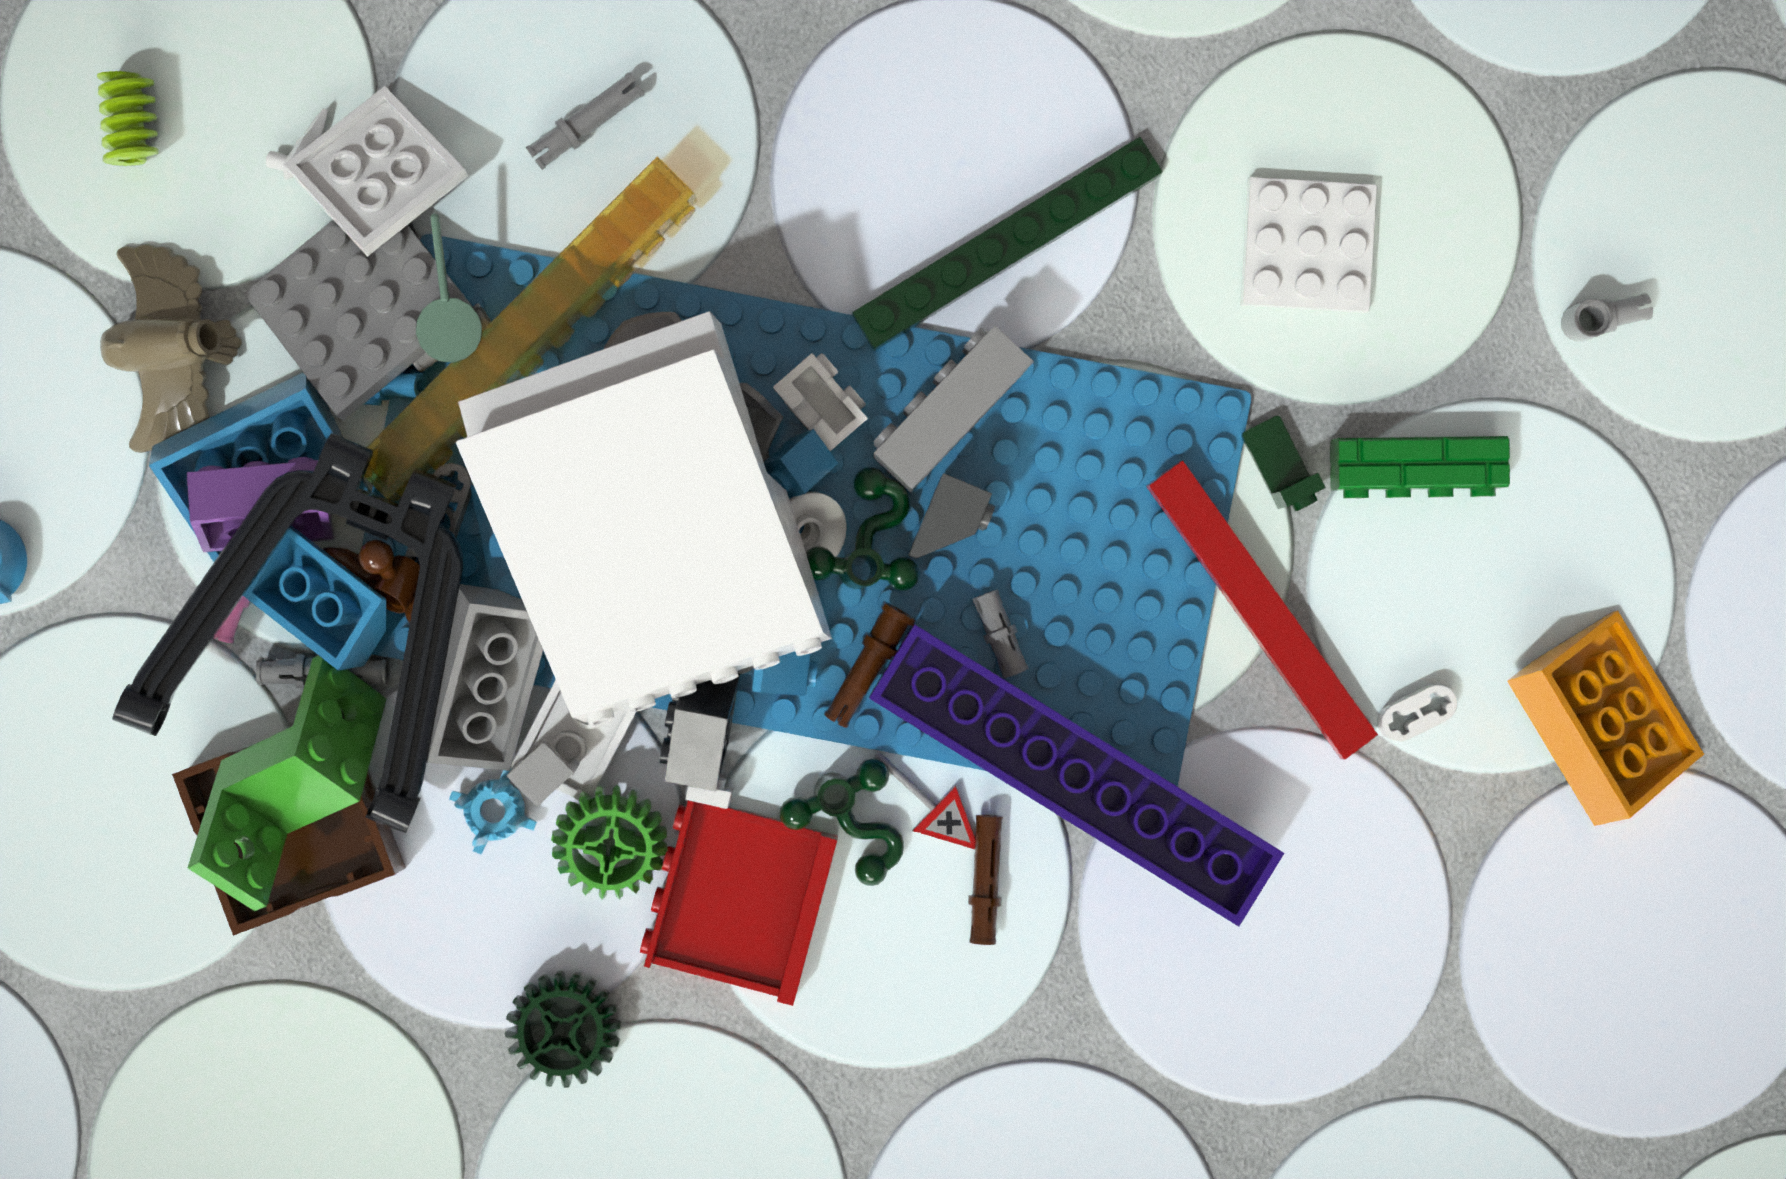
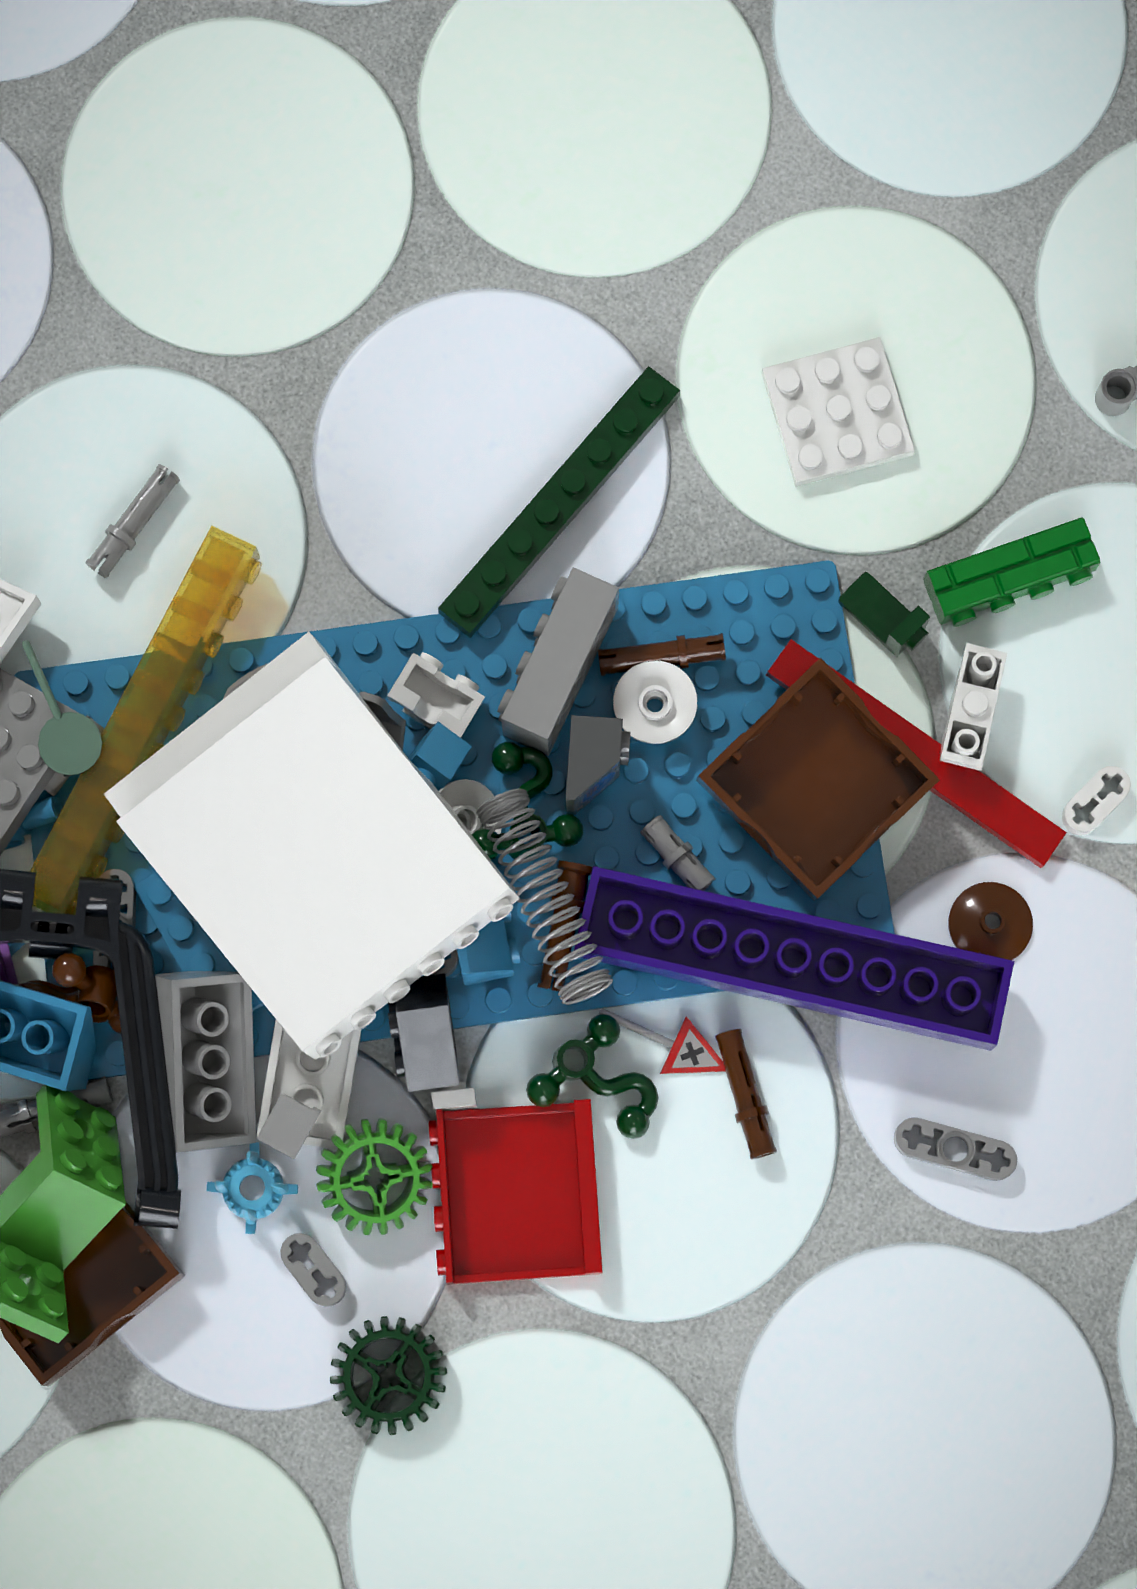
camera: 15 degrees left, 10 degrees down
none -> light grey beam [280,1233,347,1307]
none -> light grey piece [476,789,613,1005]
none -> reddish brown pin [598,633,726,676]
none -> white dish [613,661,697,744]
none -> reddish brown tile [696,657,940,901]
none -> light grey beam [894,1117,1017,1181]
none -> white slope [940,643,1008,771]
none -> reddish brown dish [948,882,1033,960]

